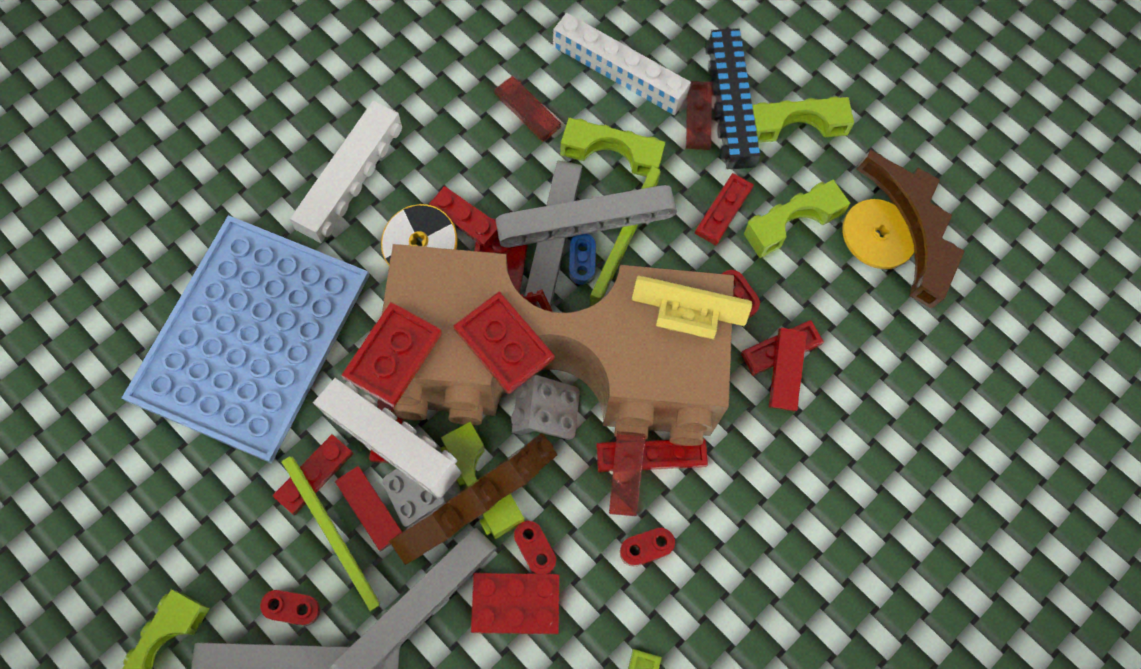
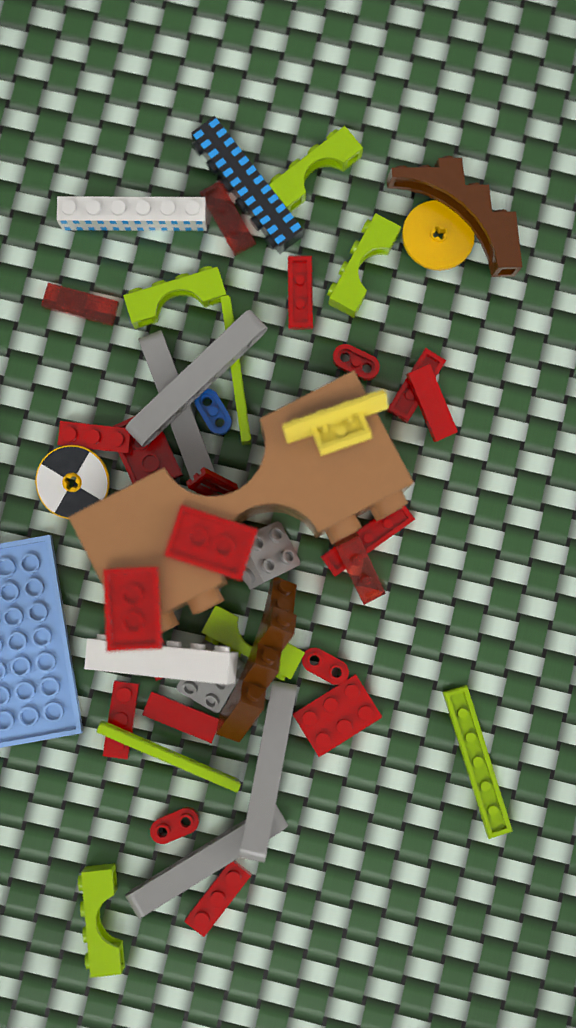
camera: 30 degrees left, 15 degrees up
red plate [620,528,675,567] -> none

